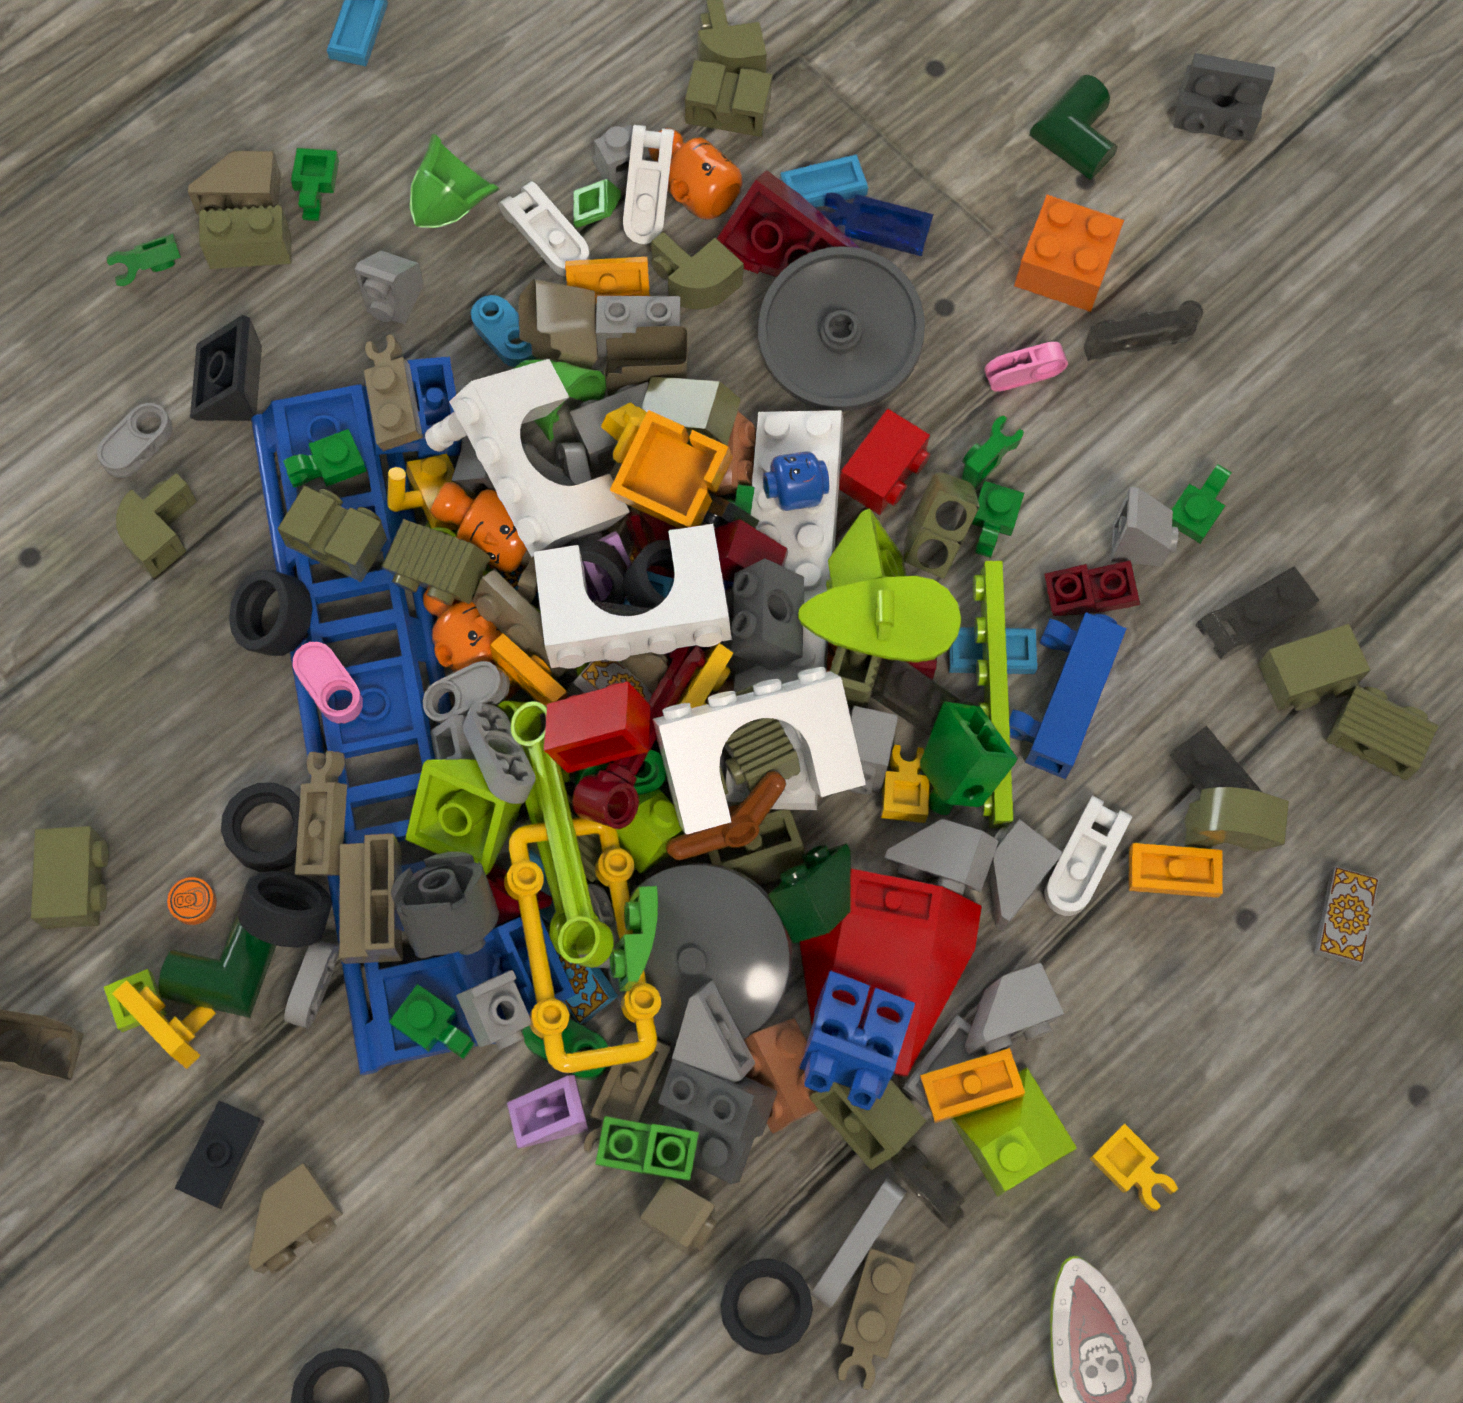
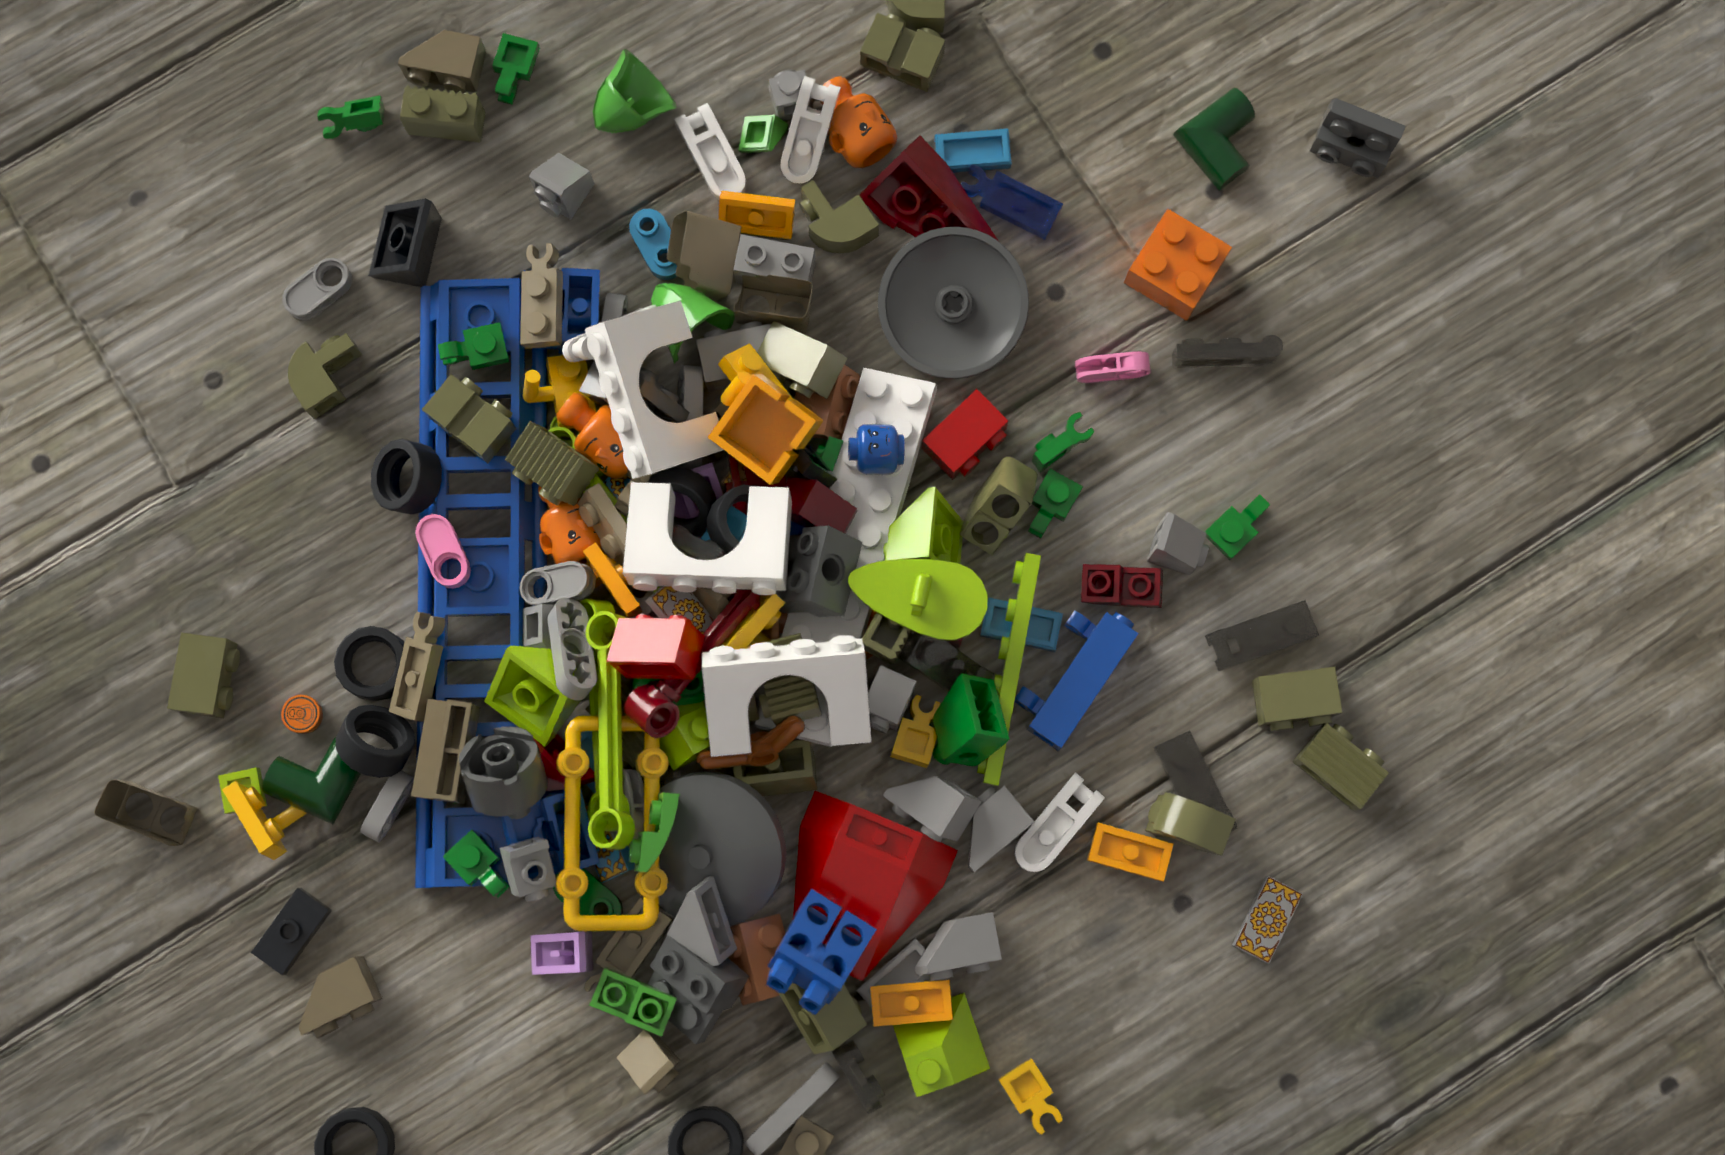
camera: 15 degrees right, 10 degrees up
dark green slope [768,843,851,944] -> none

